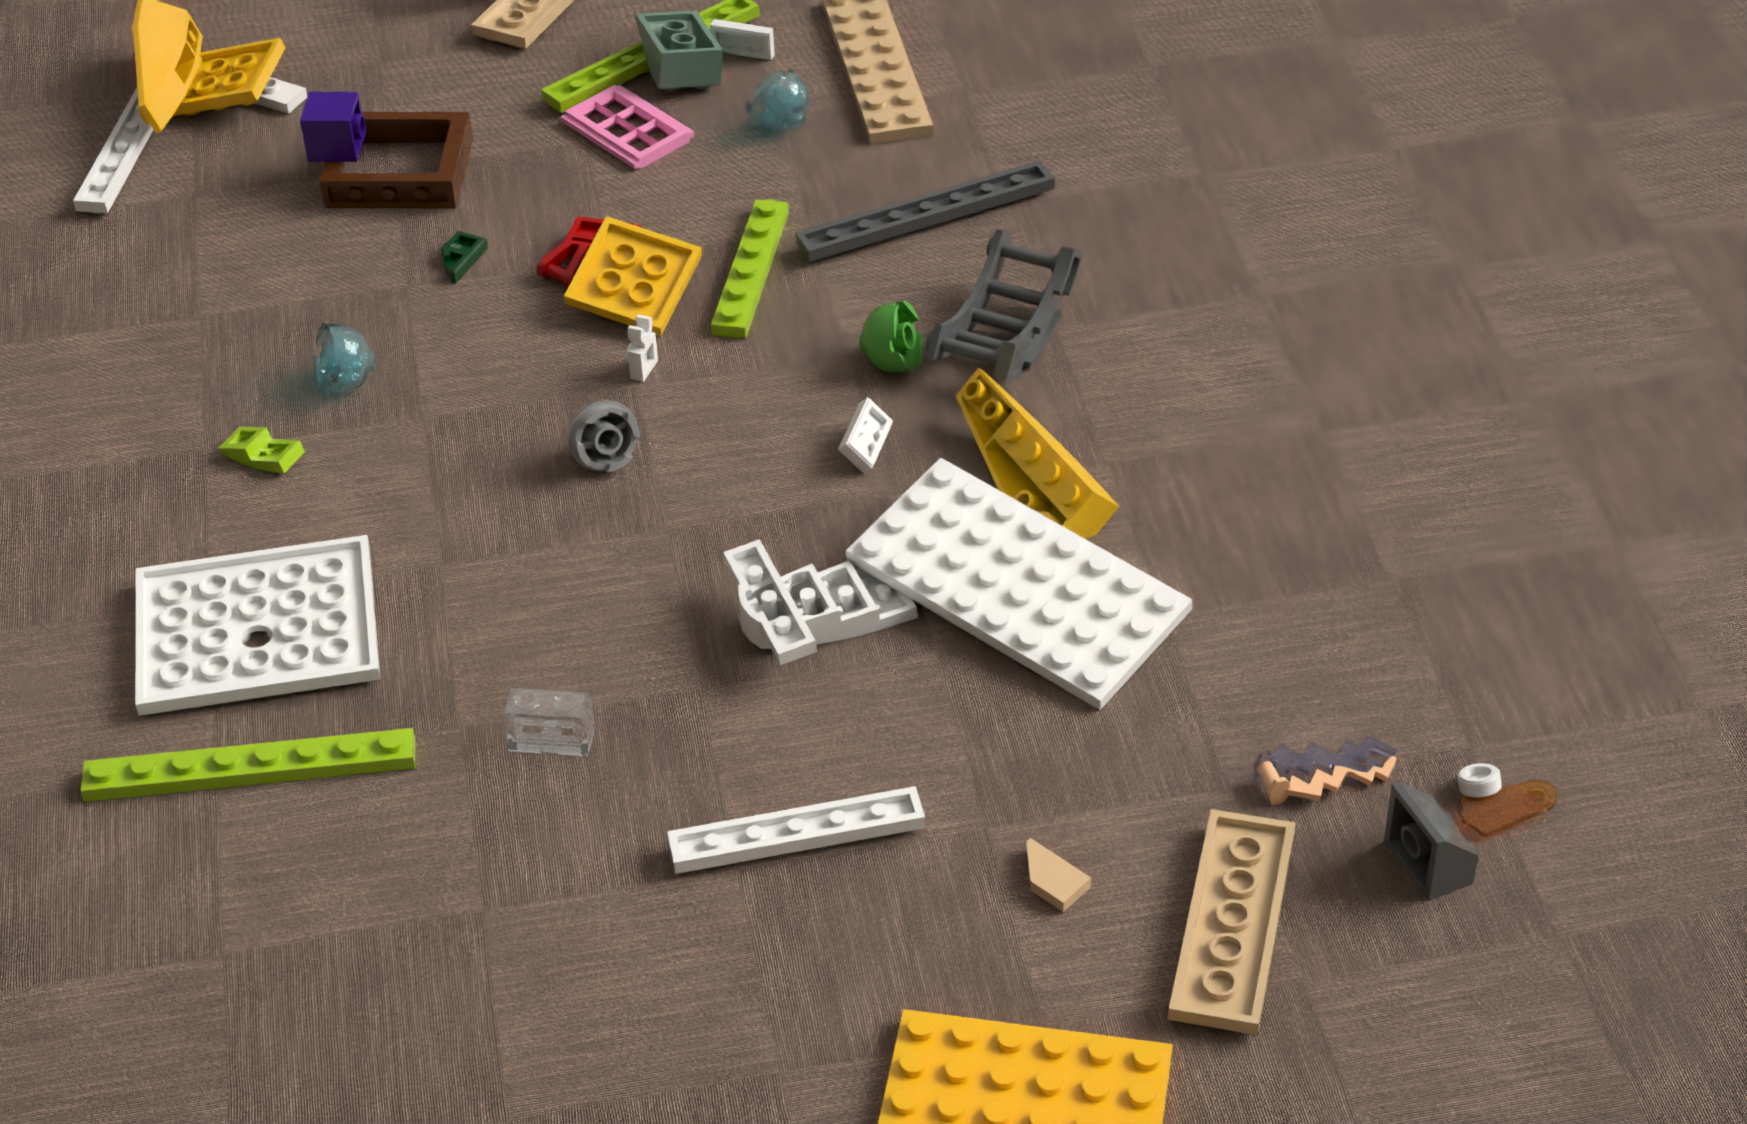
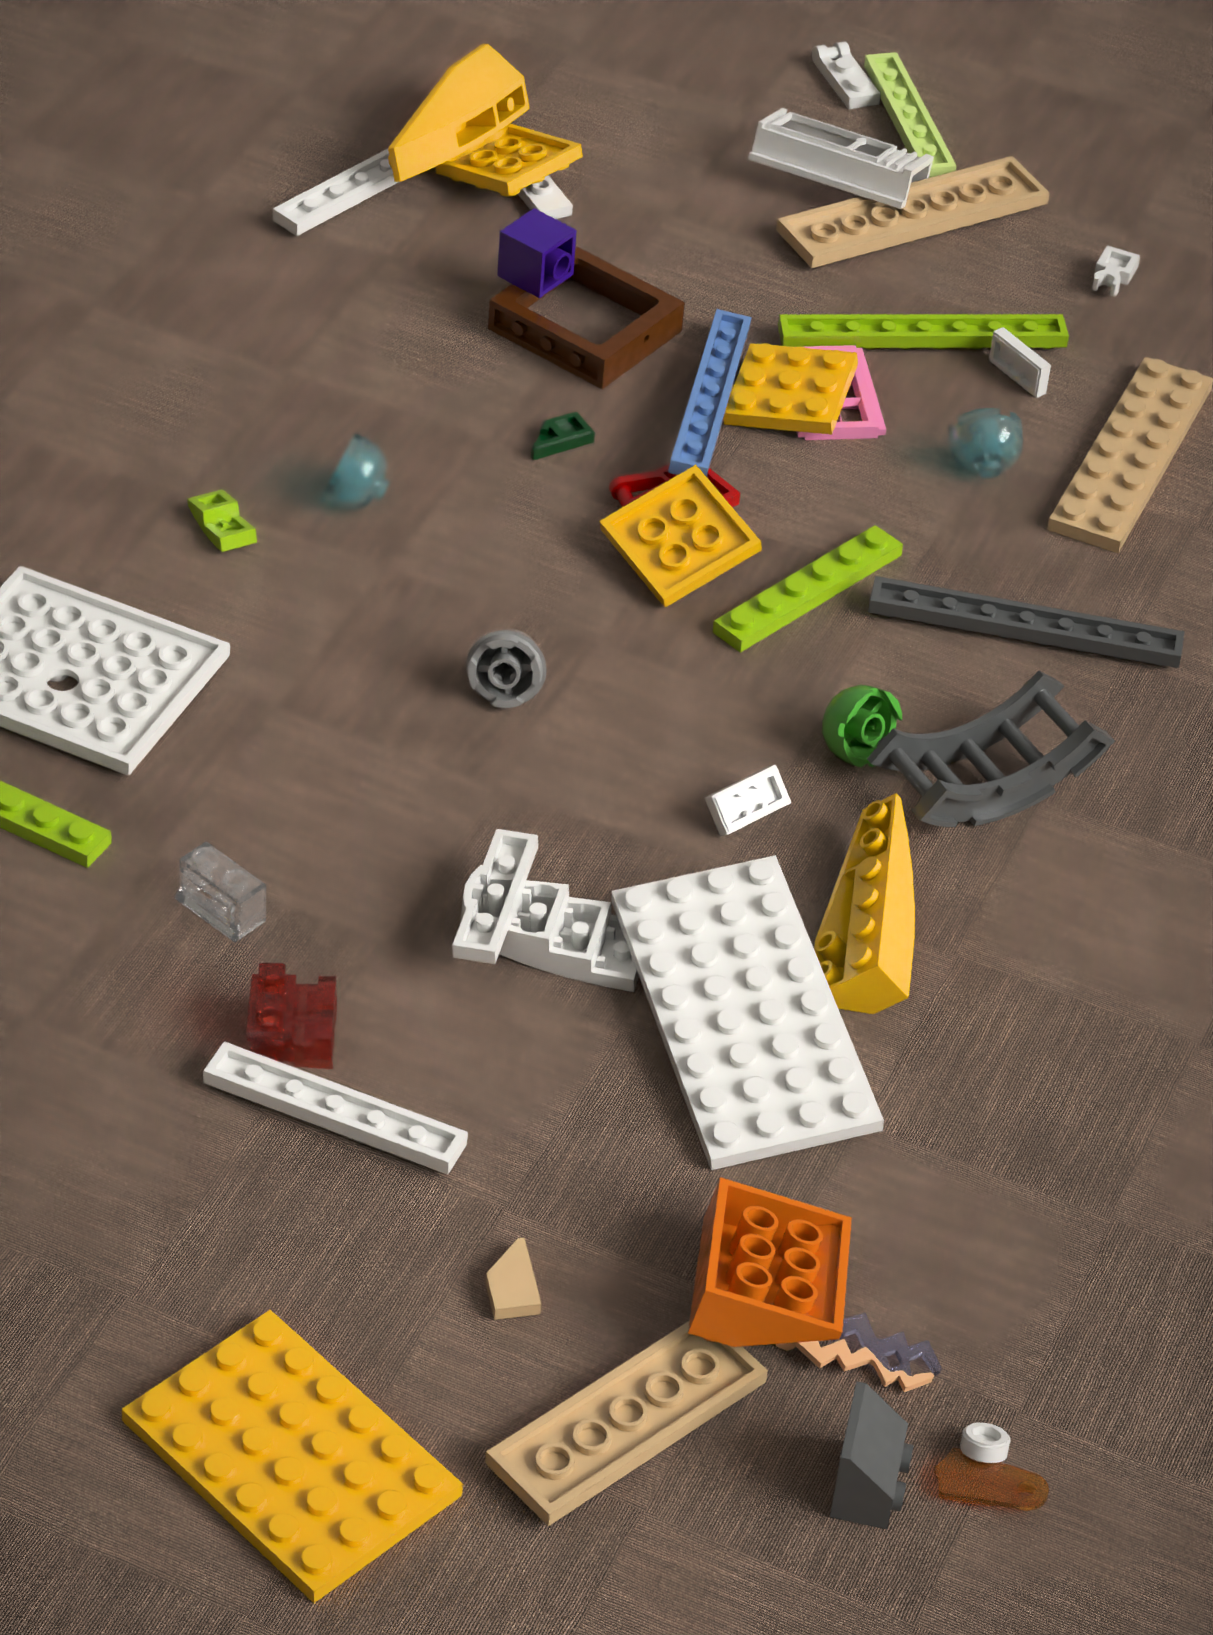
camera: 30 degrees right, 0 degrees up
white plate [625,314,658,382] -> none
sand green slope [636,11,723,91] -> none
none -> clear red hips [246,963,338,1069]
none -> medium blue plate [668,309,752,477]
none -> orange slope [688,1177,852,1347]
none -> yellow plate [723,343,858,435]

